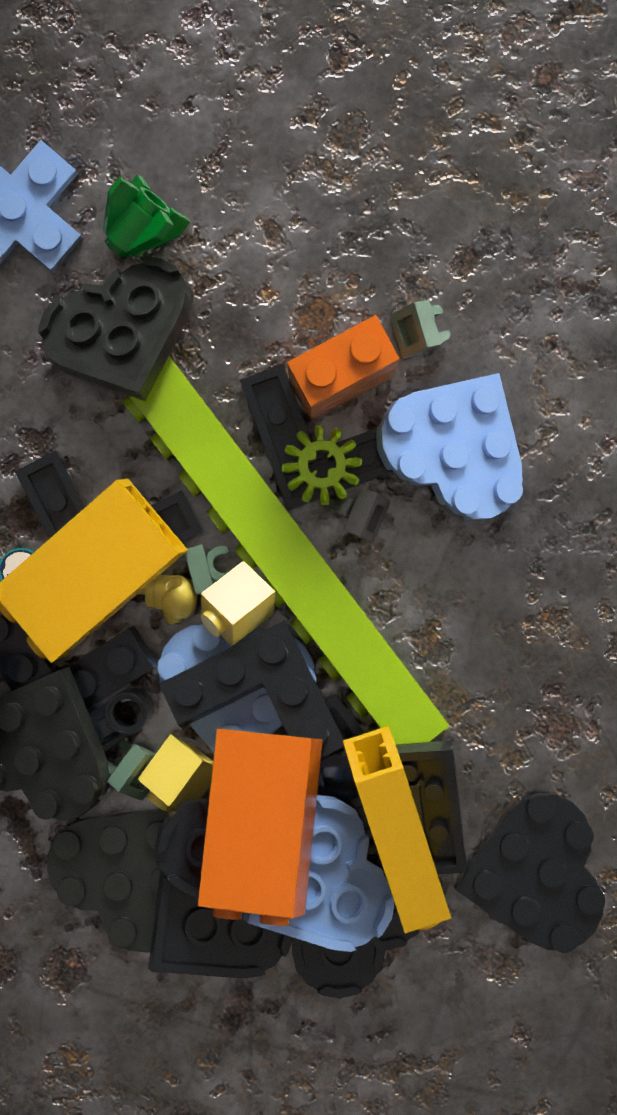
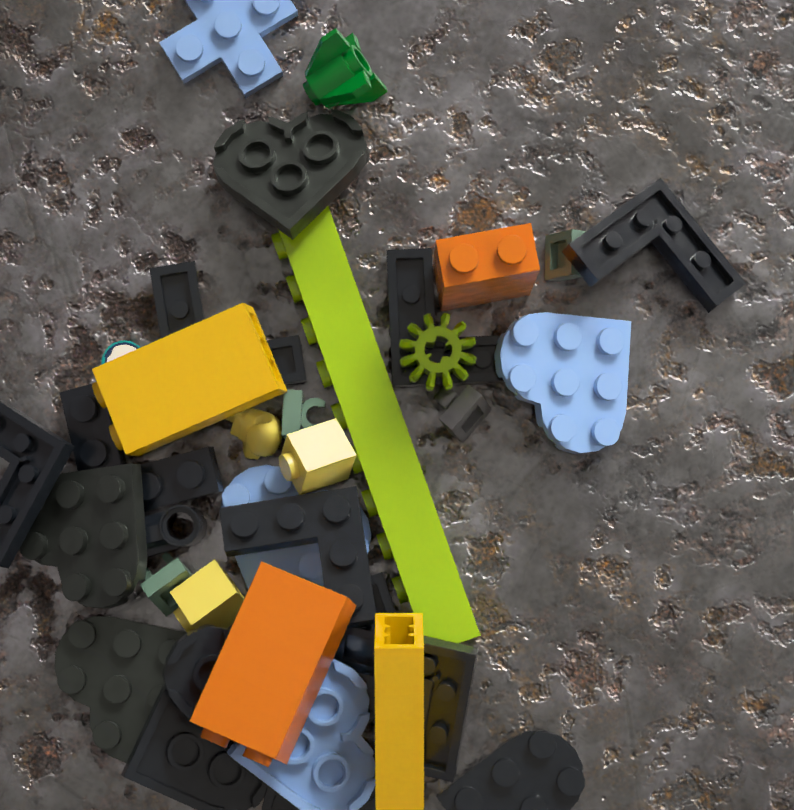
camera: 15 degrees right, 5 degrees down
none -> black plate [562,178,746,313]

